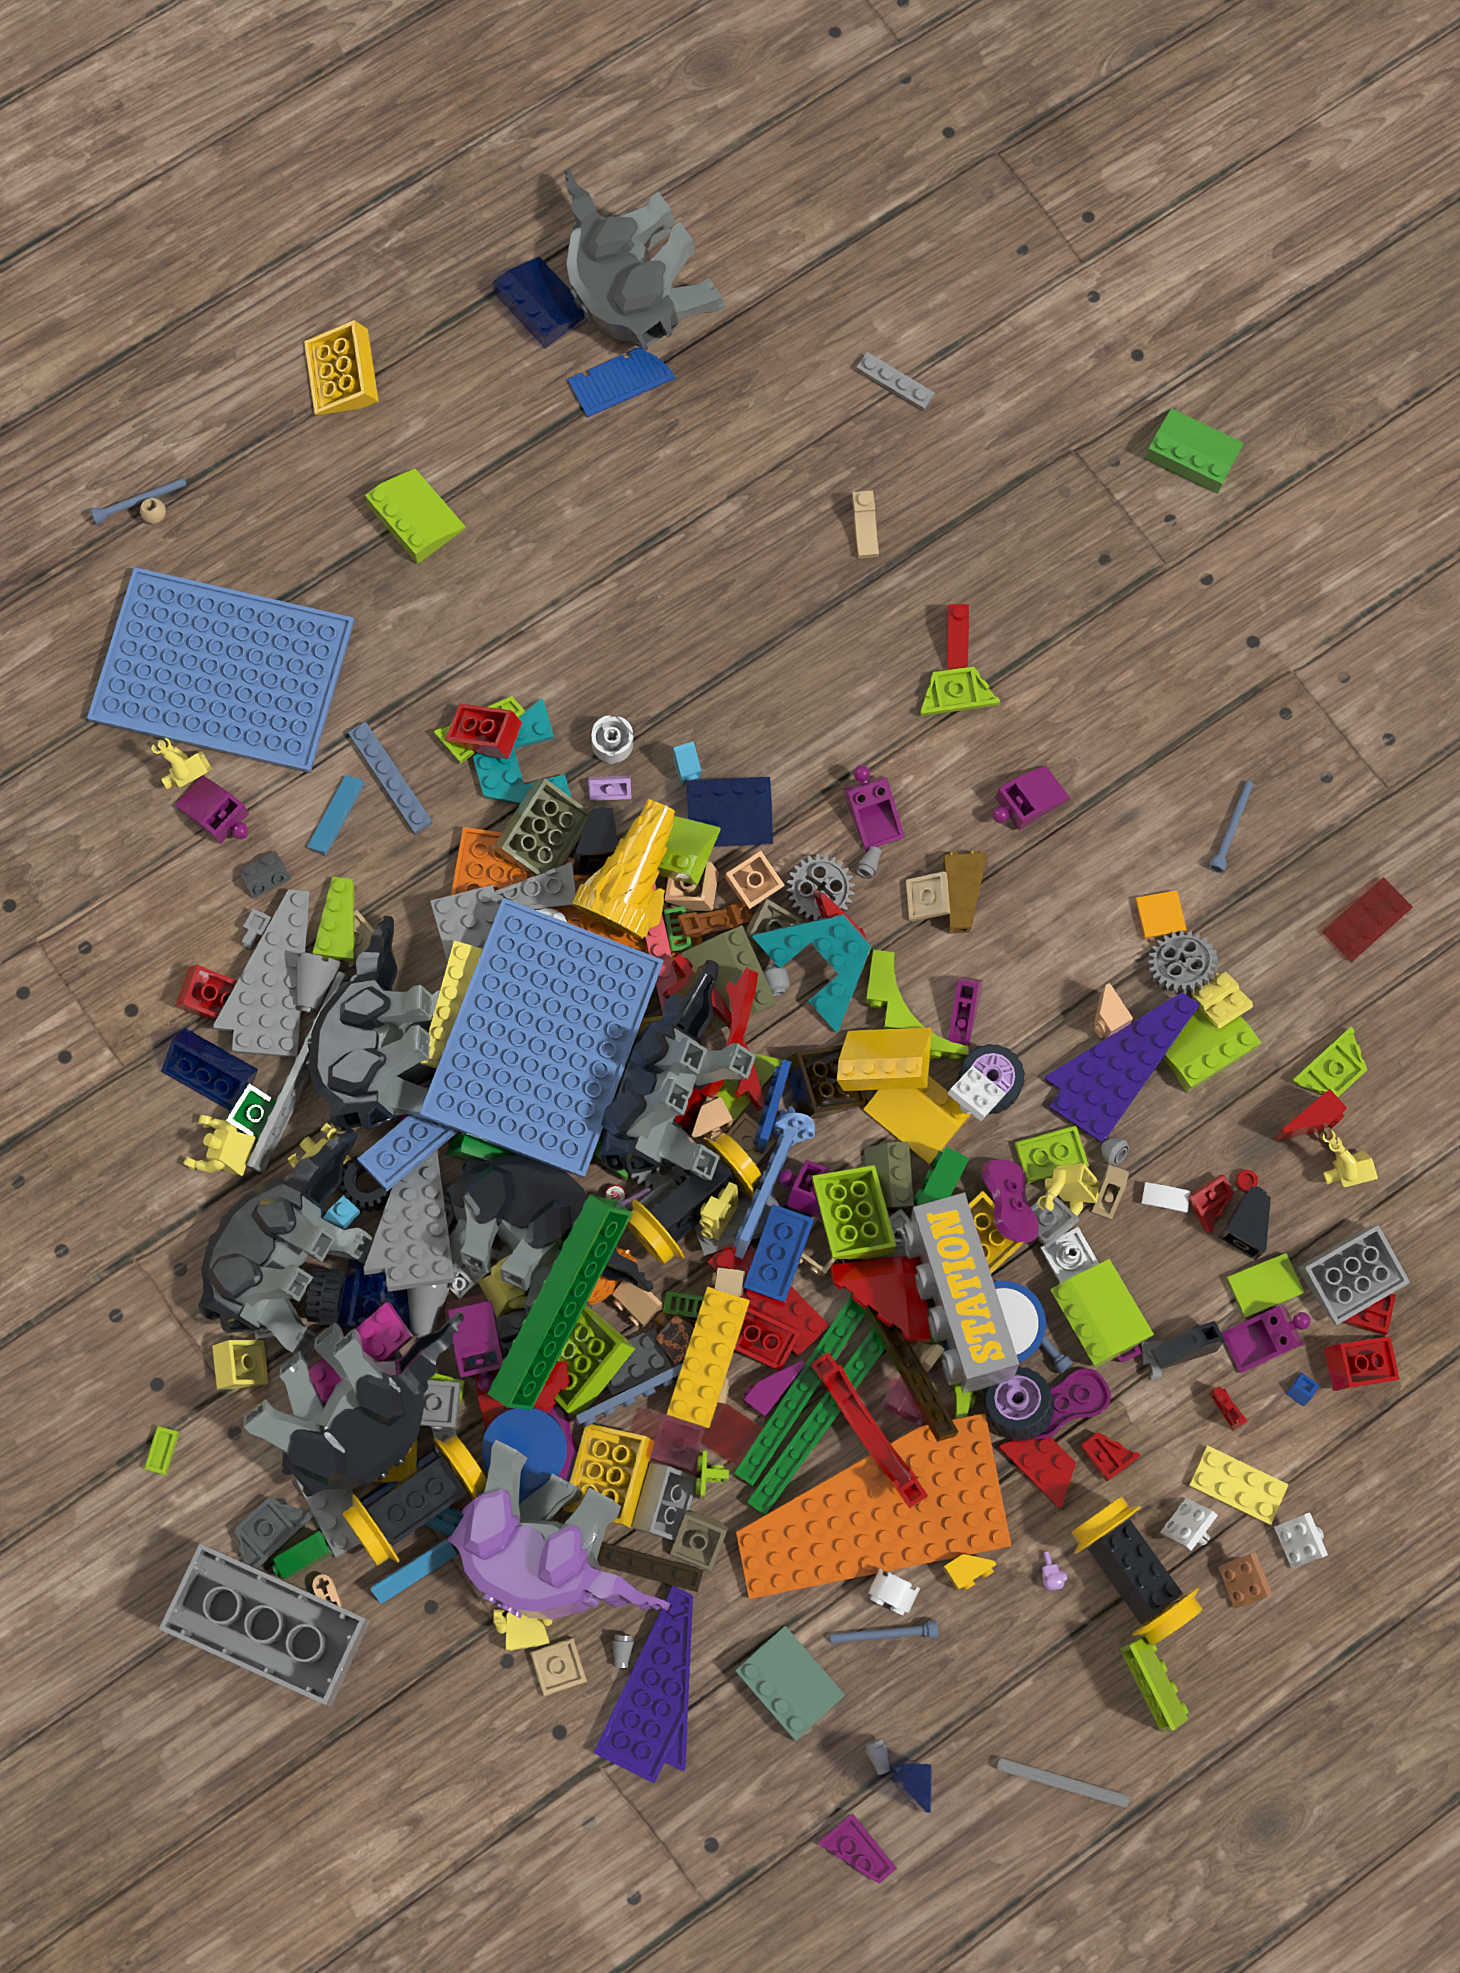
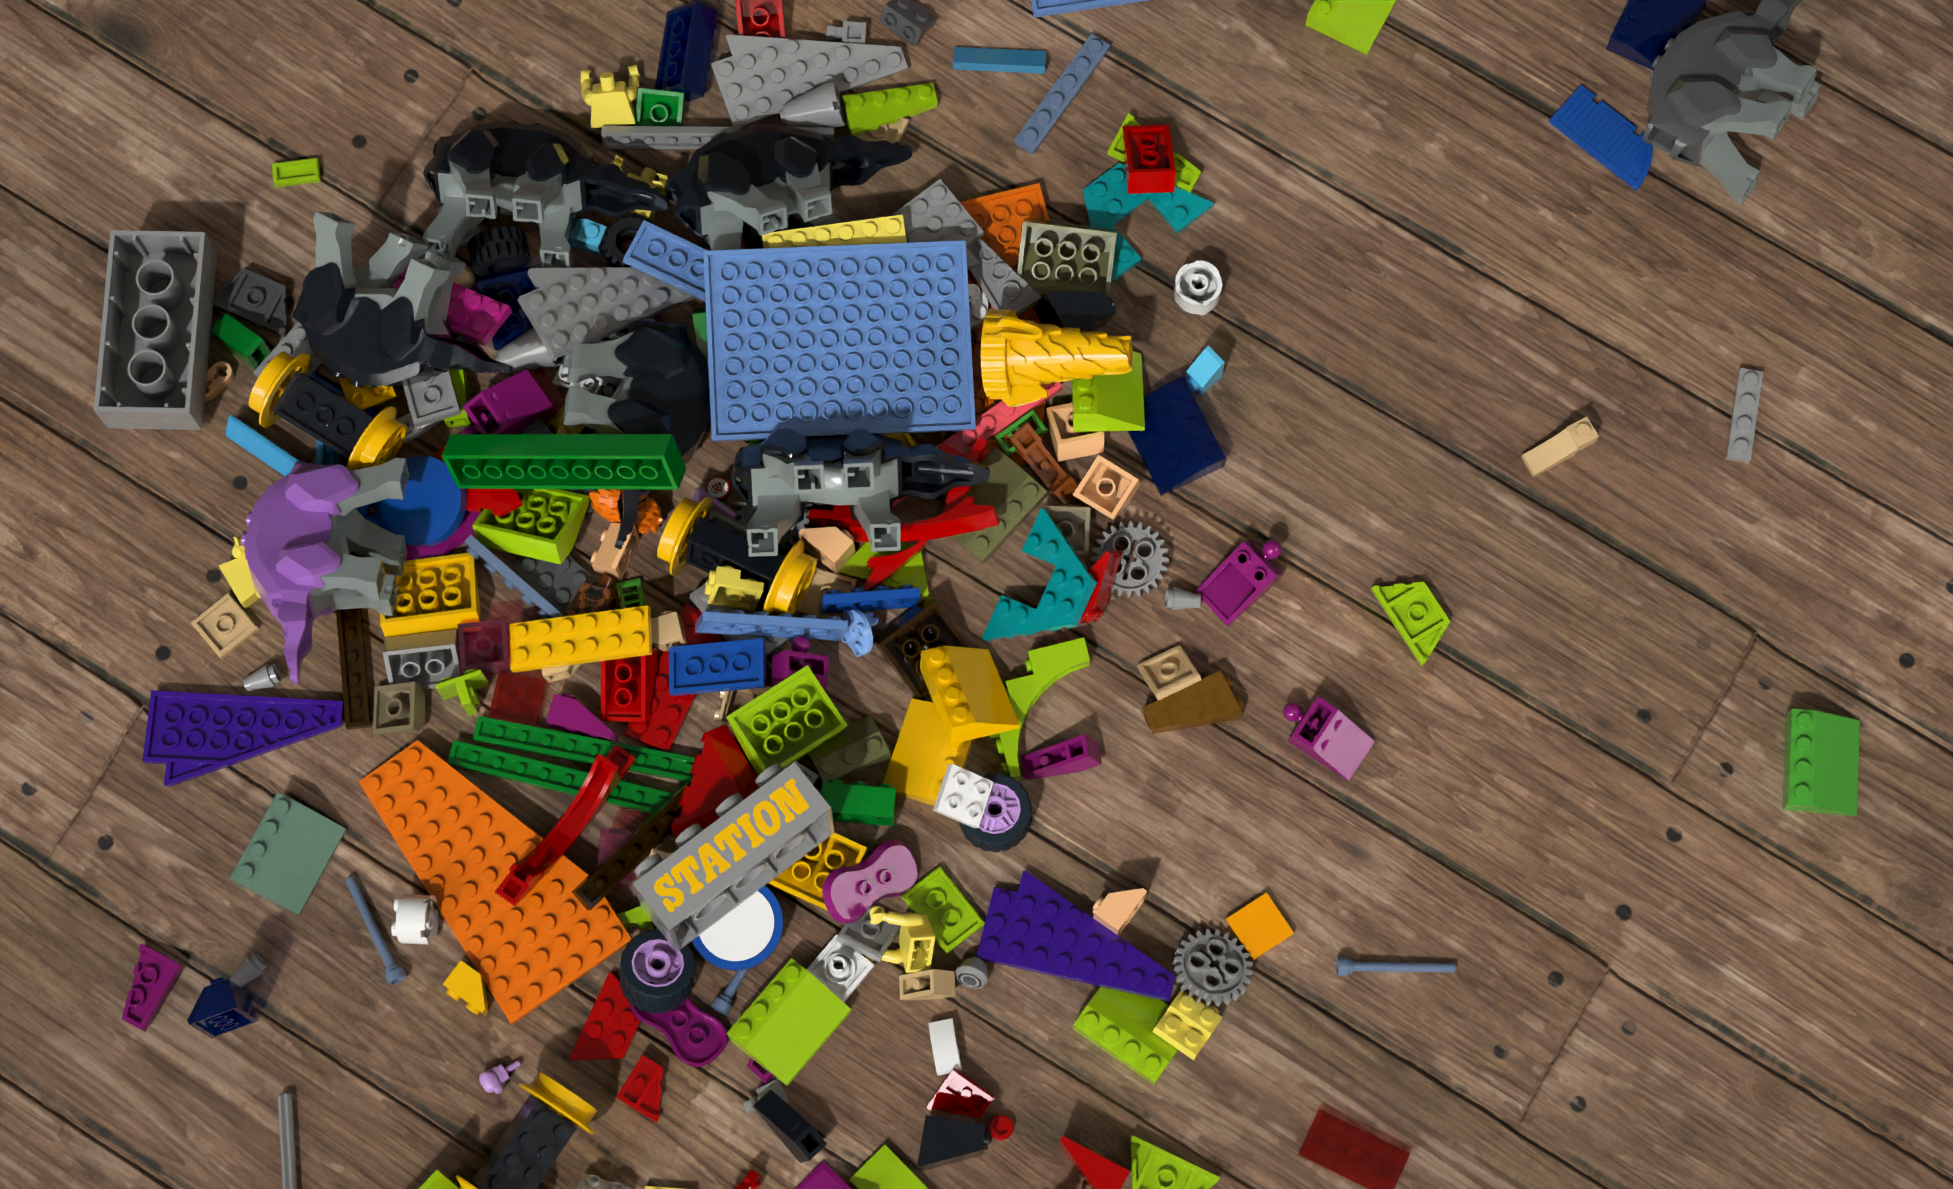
camera: 75 degrees right, 0 degrees up
light yellow slope [212,1340,269,1389] -> none
lavender slope [588,775,631,801] -> none
light grey head [763,964,790,996] -> none
red slope [946,604,969,670] -> none

